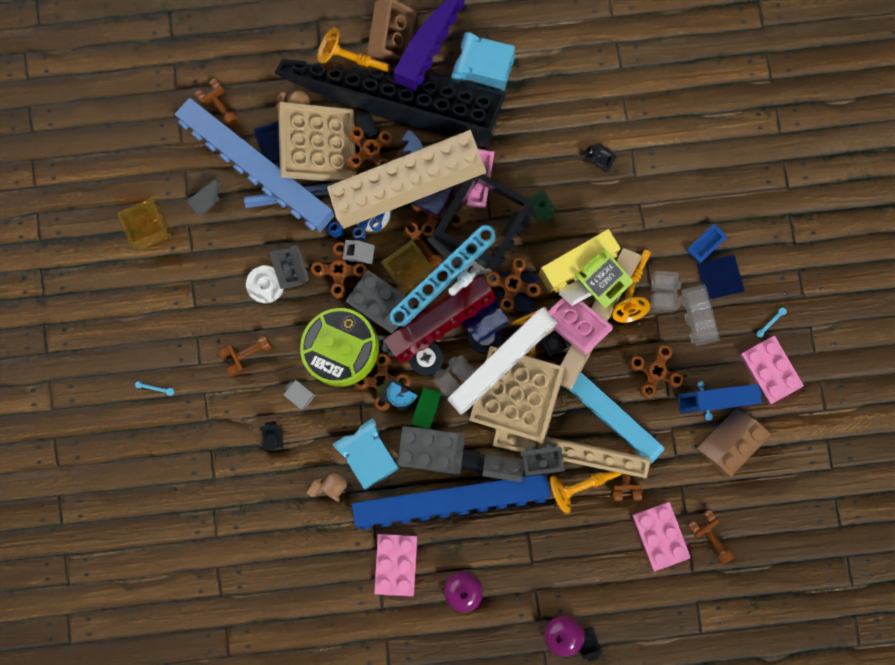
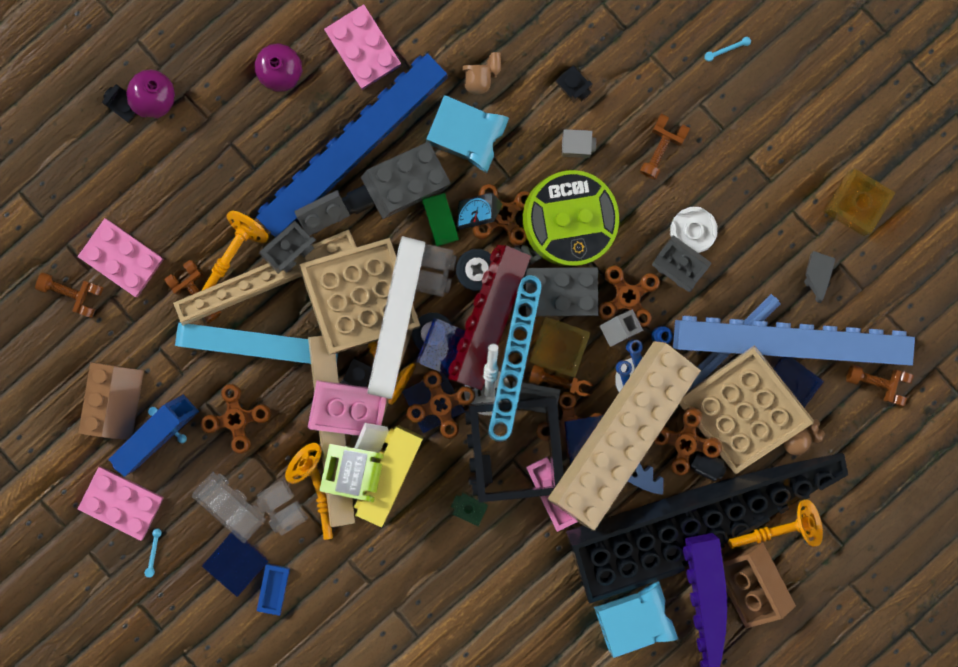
camera: 145 degrees right, 5 degrees up
black bracket [583,143,617,172] -> none

